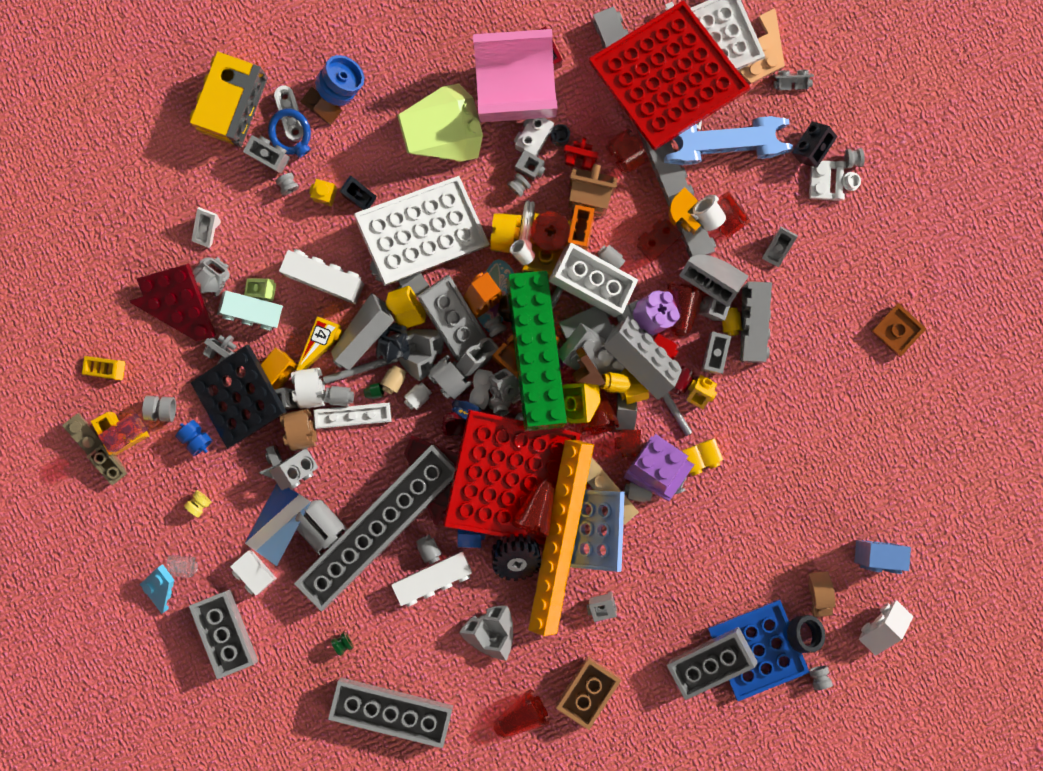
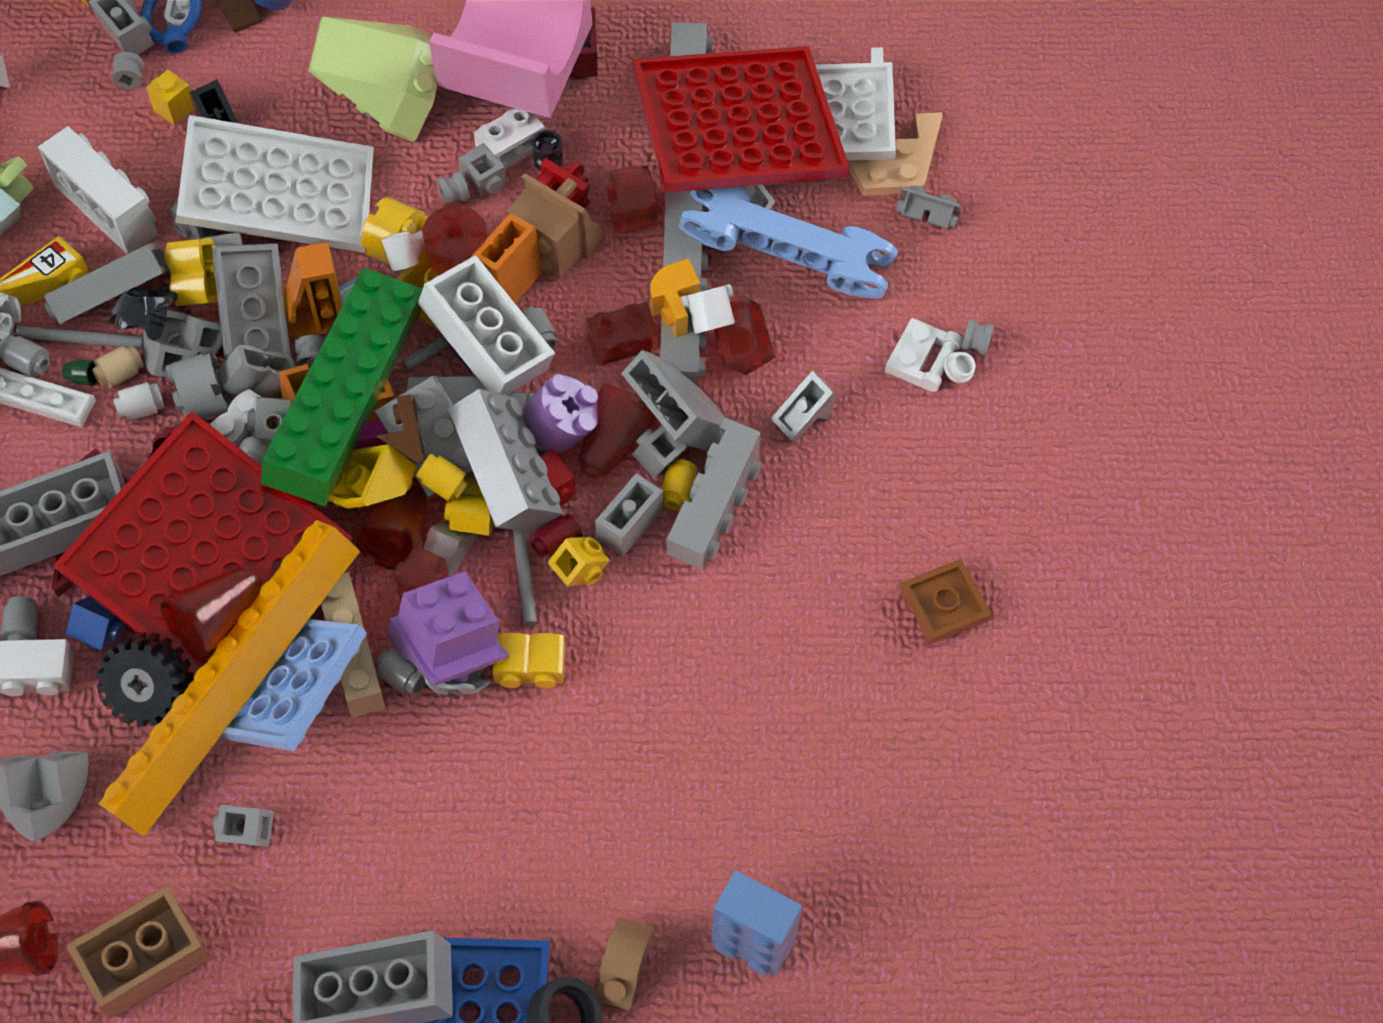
camera: 20 degrees right, 25 degrees down
black brick [792,121,838,168] -> none

